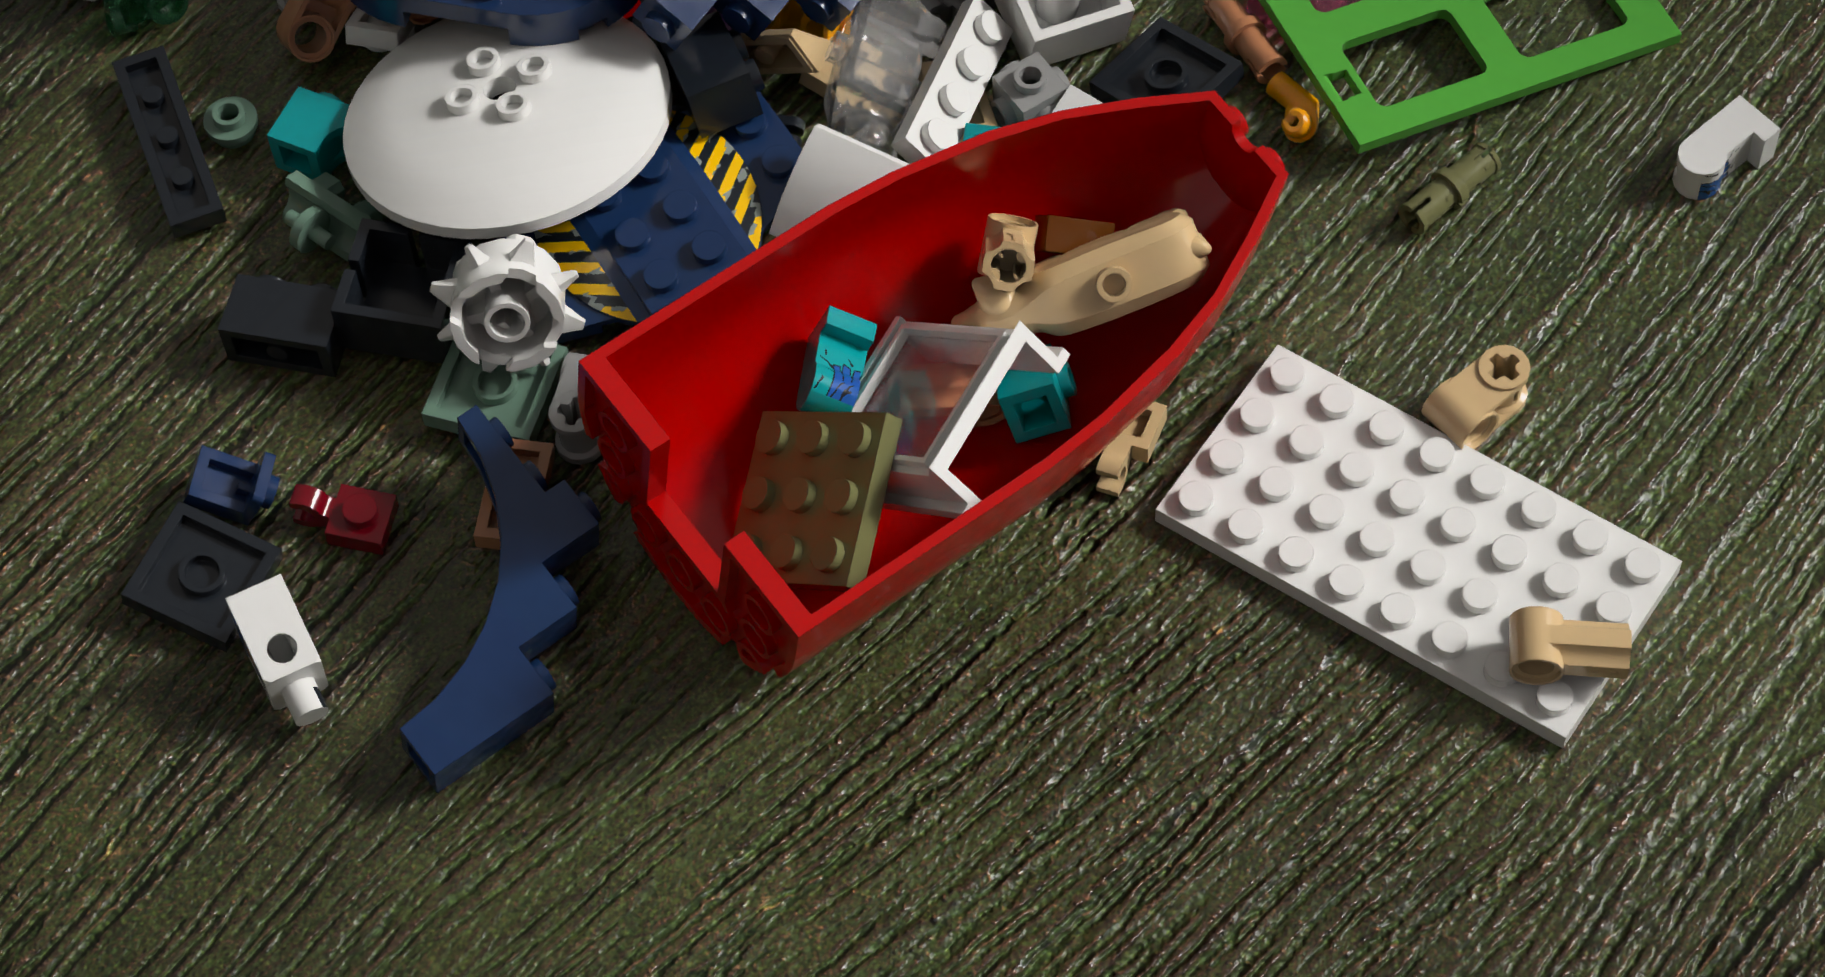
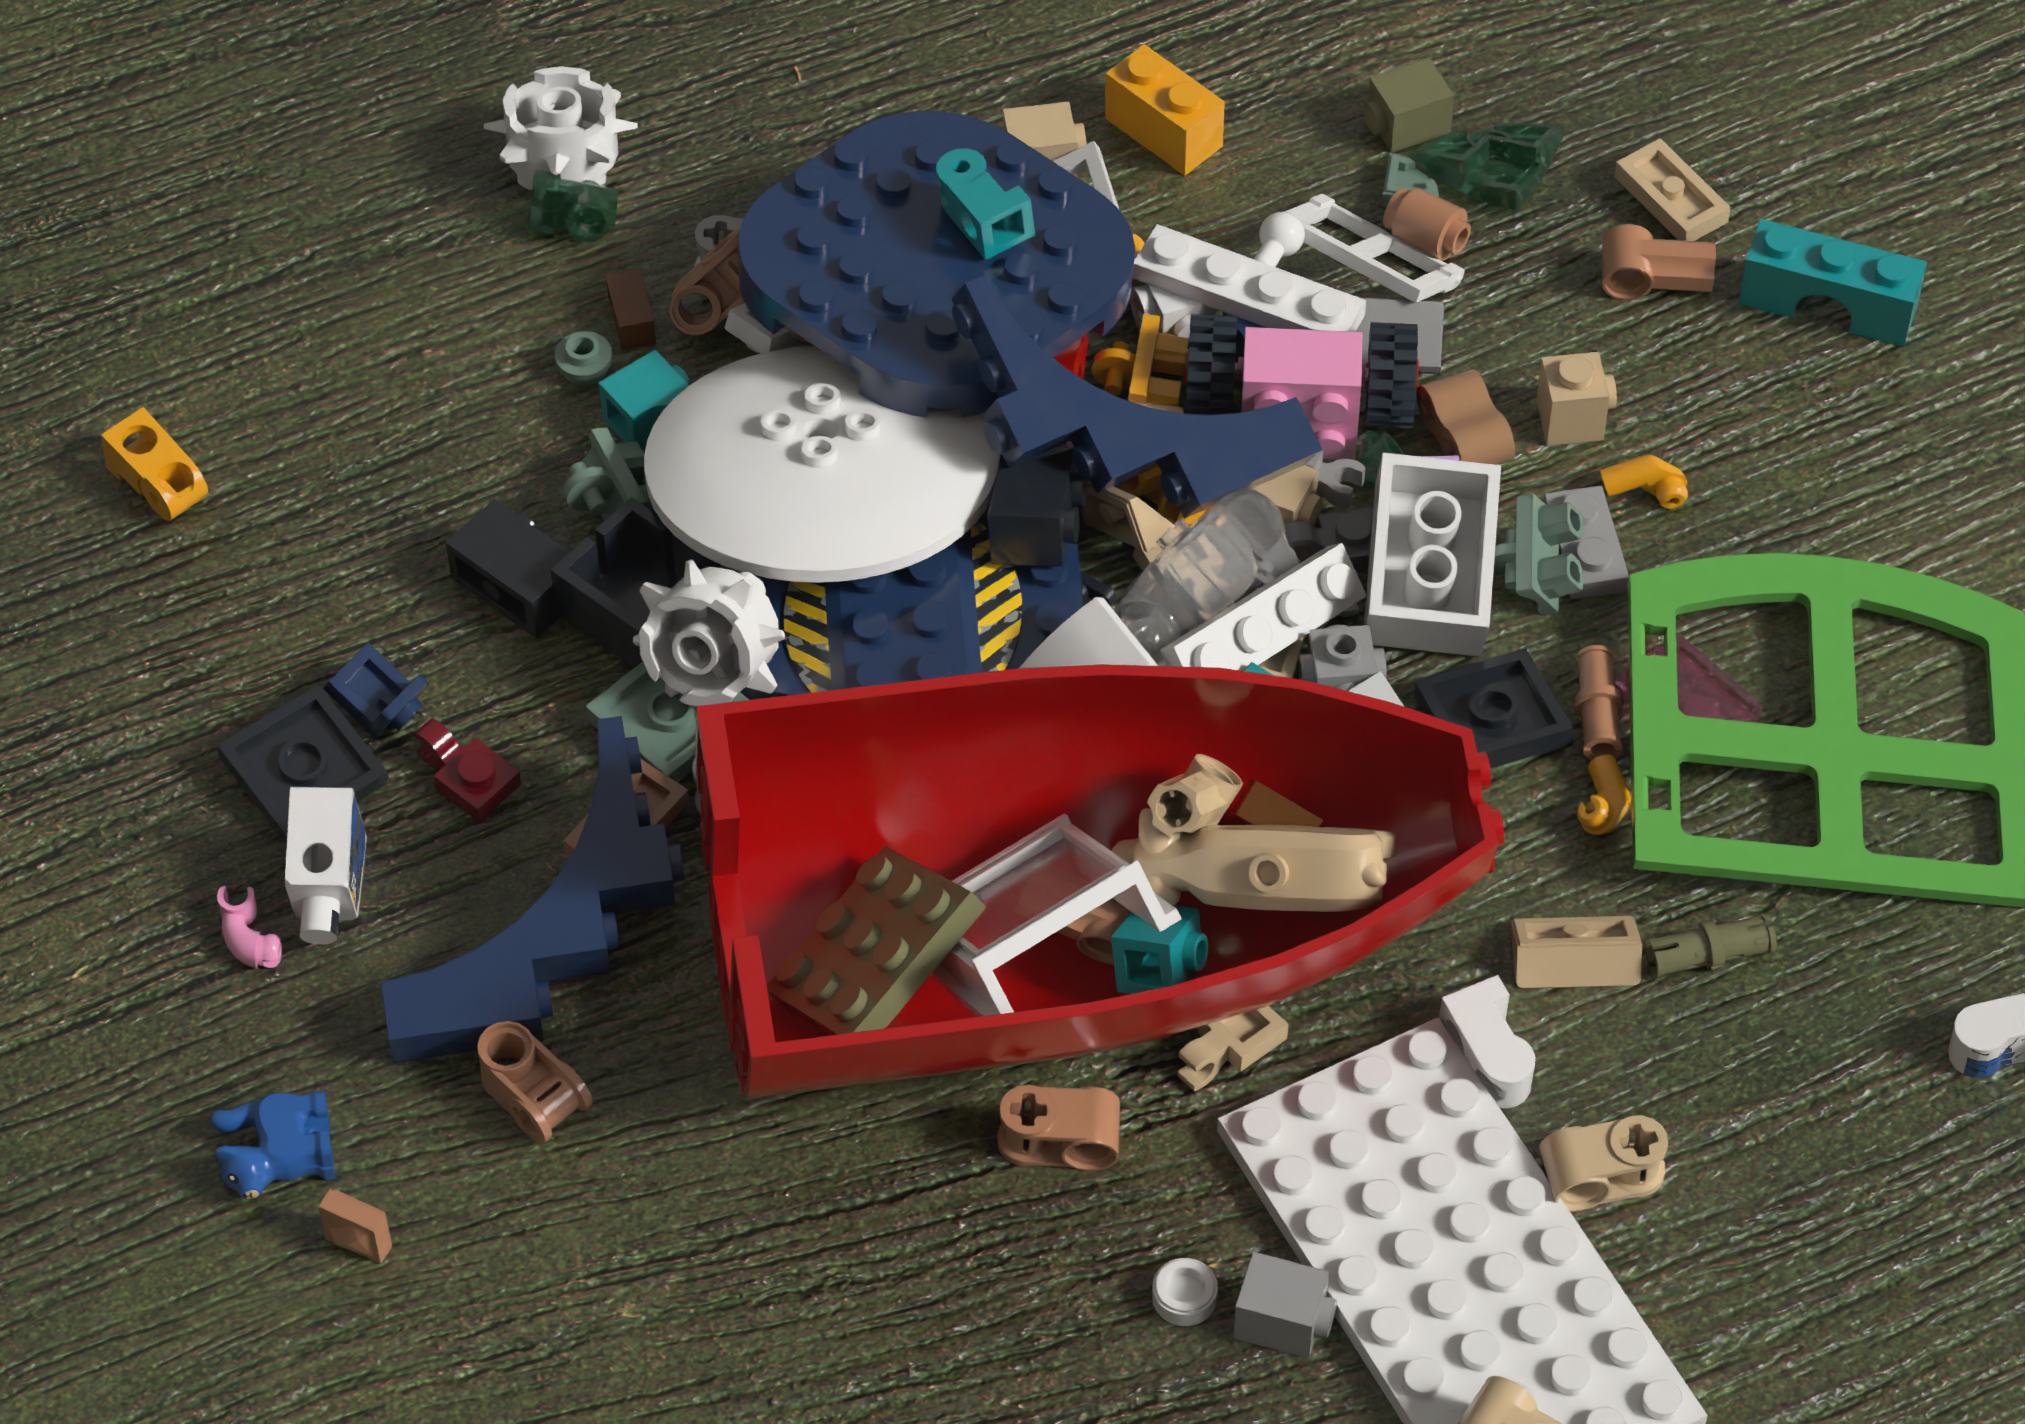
camera: 25 degrees right, 5 degrees down
black plate [112,46,227,238] -> none
teal leg [796,305,877,412] -> none
none -> blue animal [210,1091,335,1200]
none -> bright pink arm [217,886,282,969]
none -> nougat tile [318,1189,392,1264]
none -> nougat piece [477,1021,593,1144]
none -> reddish brown piece [605,268,656,350]
none -> nougat piece [997,1085,1120,1171]
none -> white tile [1152,1258,1218,1326]
none -> light grey brick [1234,1252,1337,1359]
none -> white leg [1439,975,1536,1109]
none -> tan slope [1510,916,1642,988]

